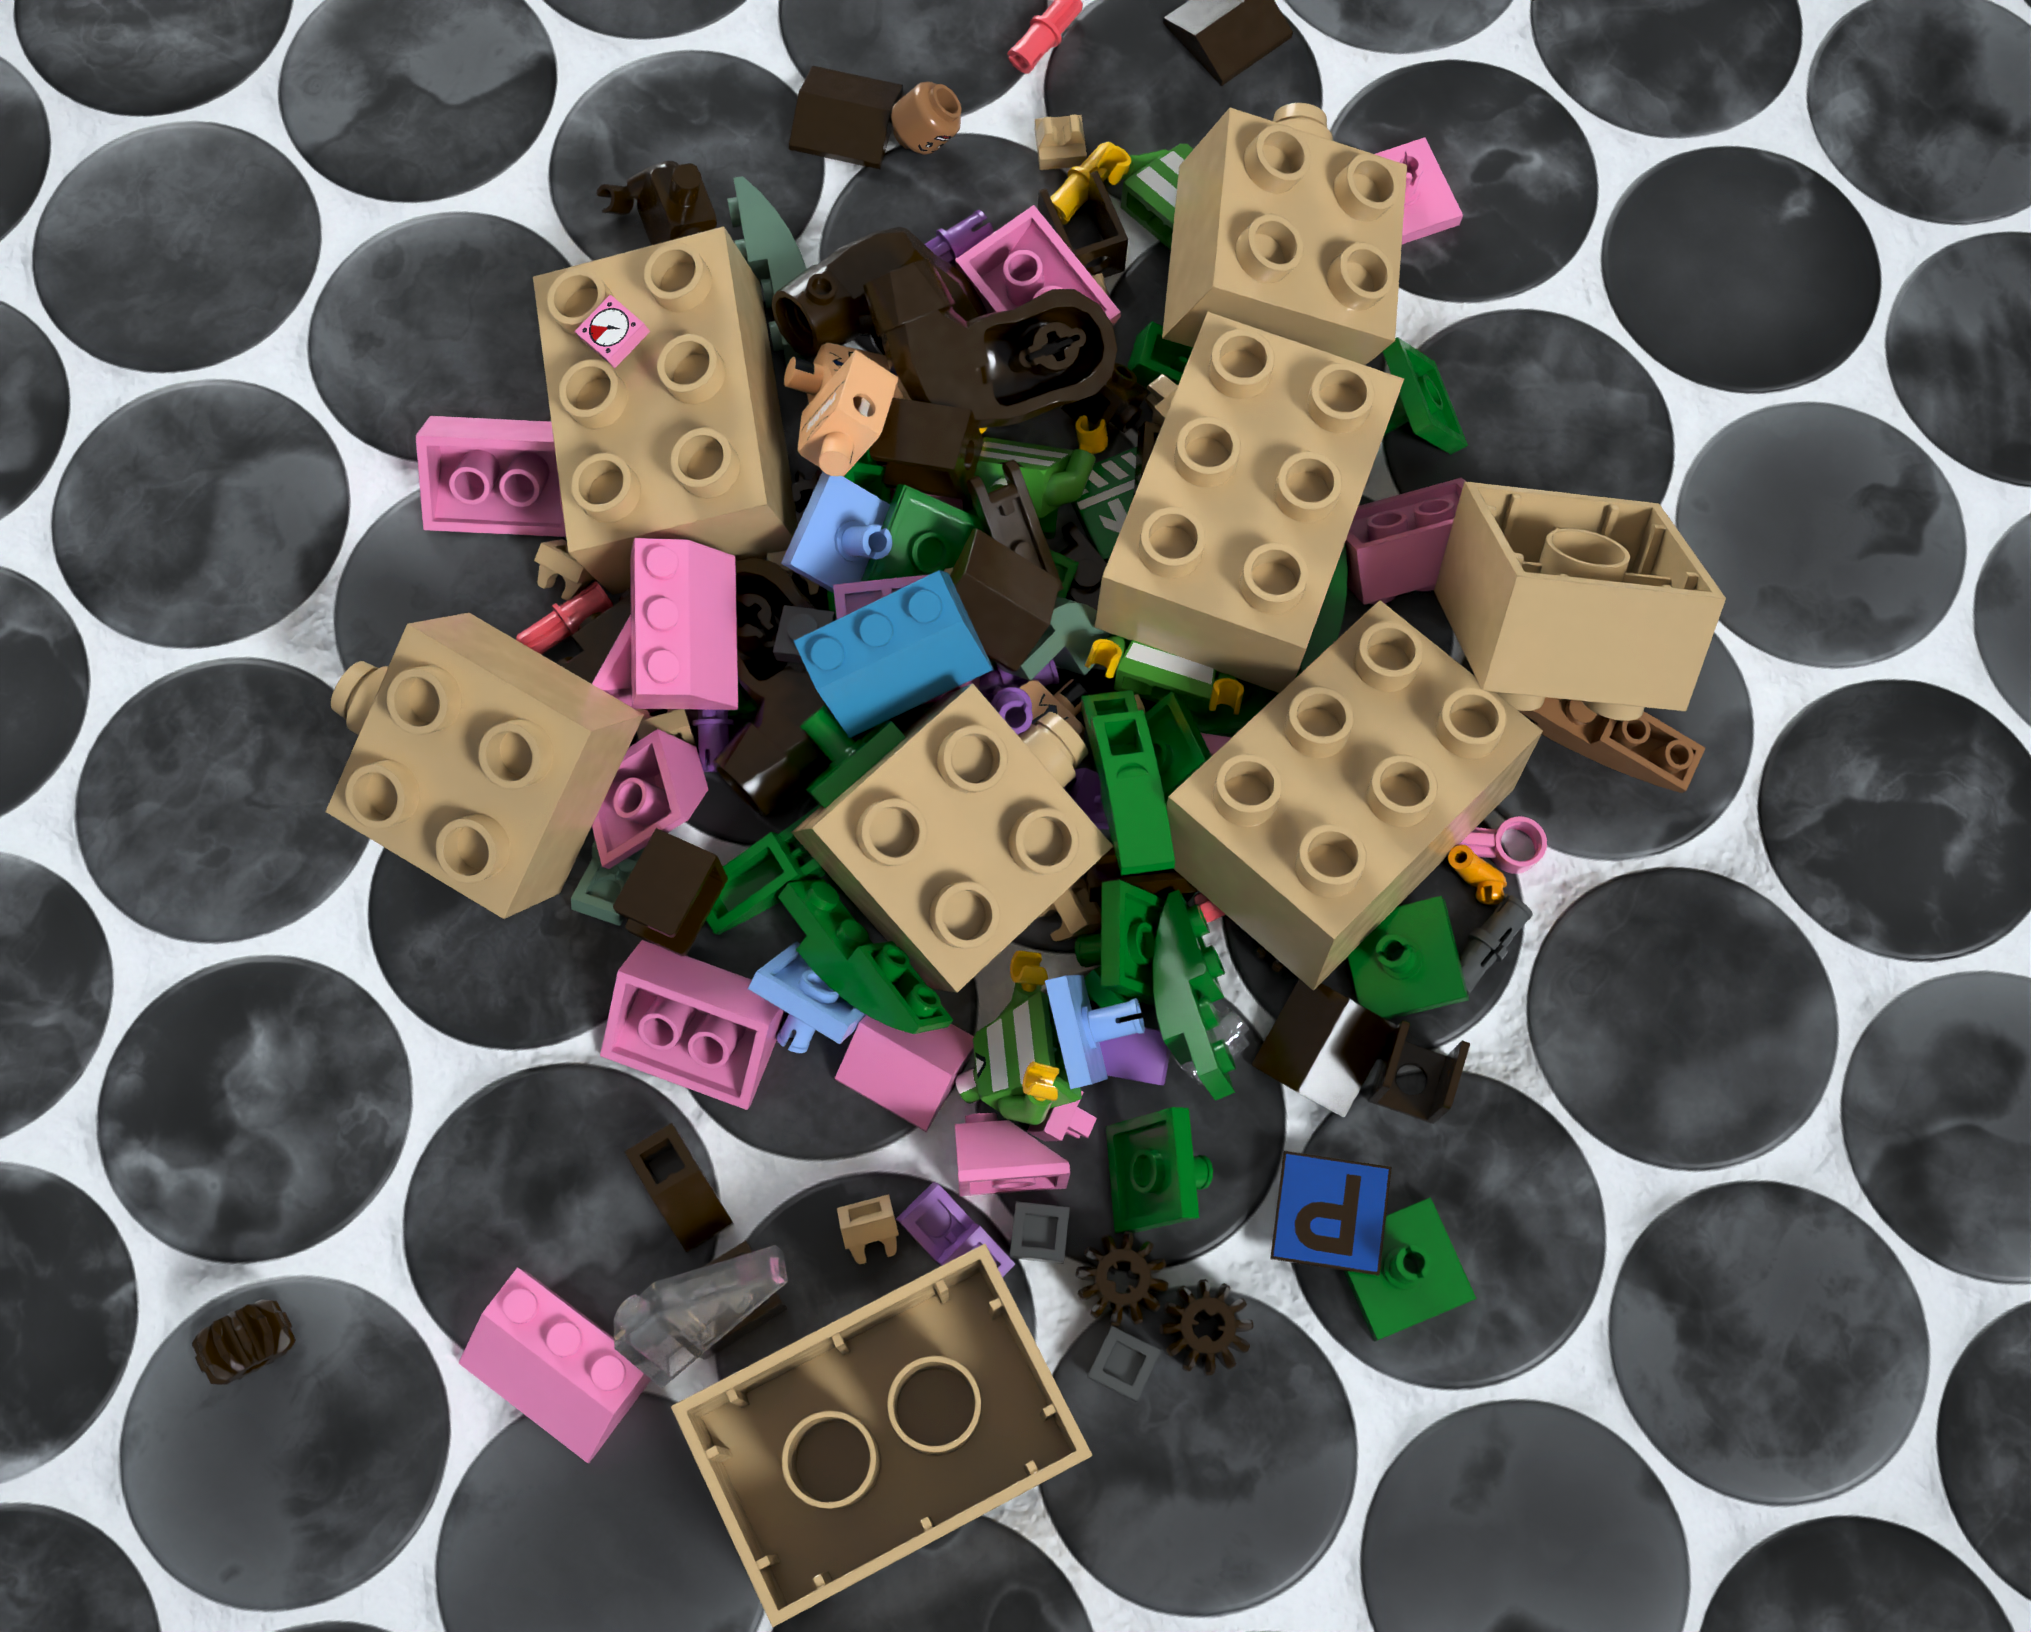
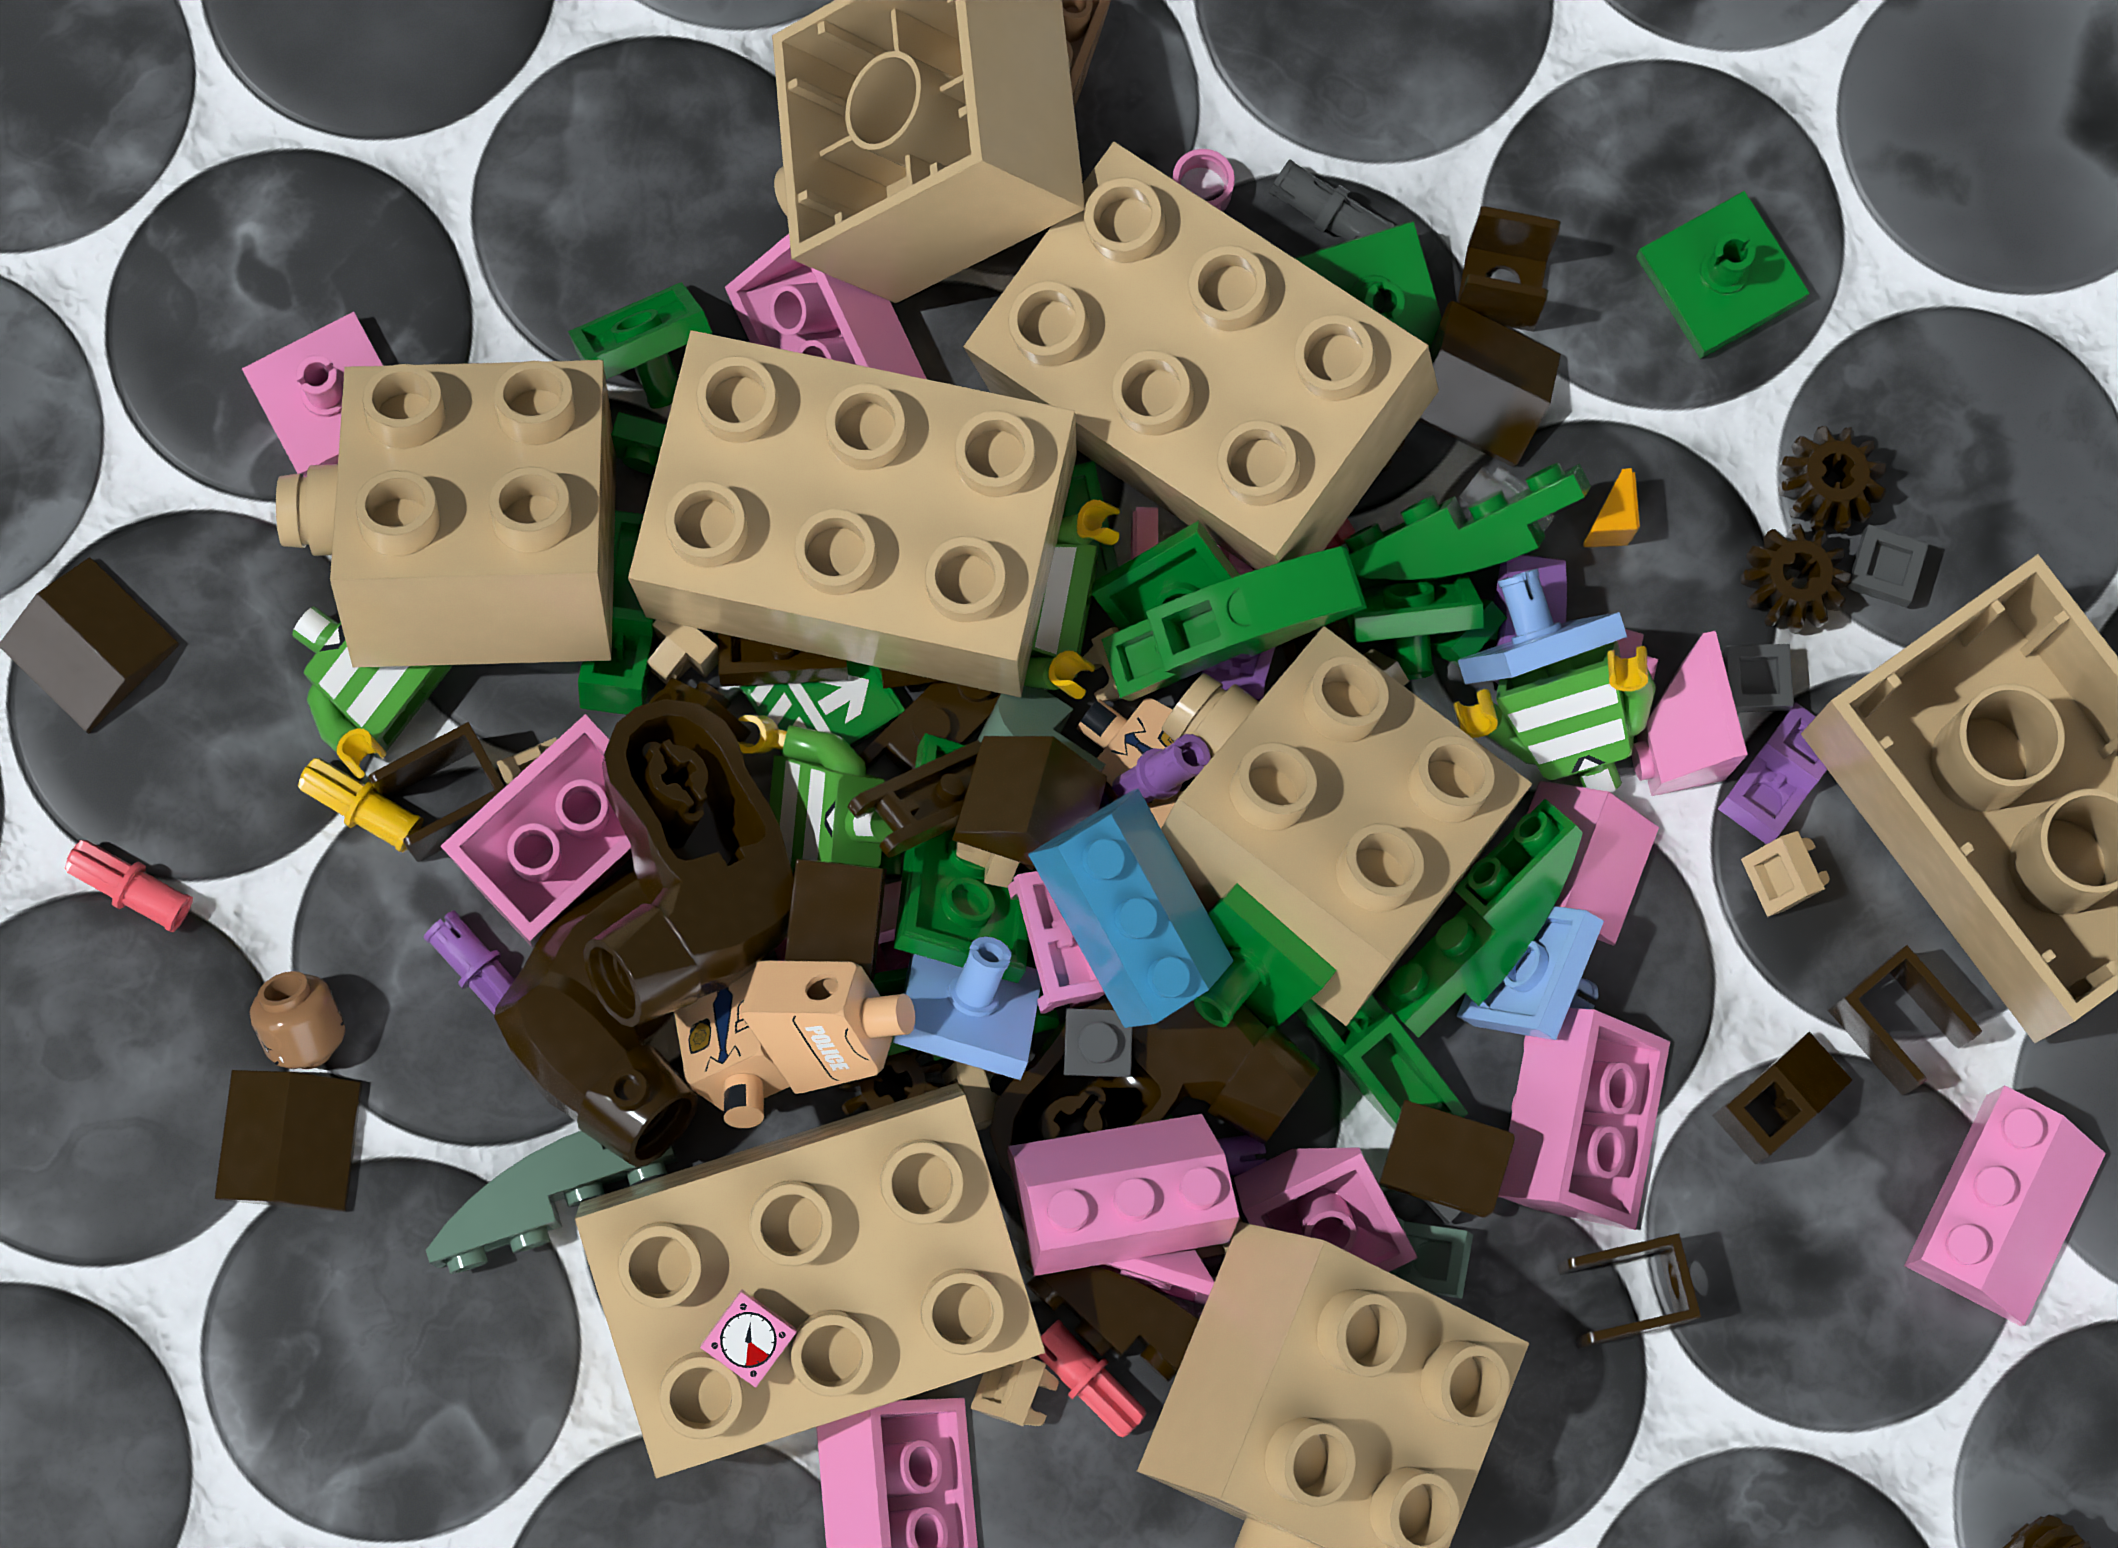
camera: 100 degrees left, 5 degrees up
dark brown torso [596,161,717,245] -> none
clear slope [614,1245,788,1388] -> none
tan tile [1034,114,1087,170] -> none
green tile [1106,1107,1213,1233] -> none
blue piece [1270,1151,1392,1276] -> none
light orange arm [1448,845,1507,905] -> none
none -> dark brown piece [1557,1233,1701,1348]
none -> light orange slope [1583,468,1640,547]

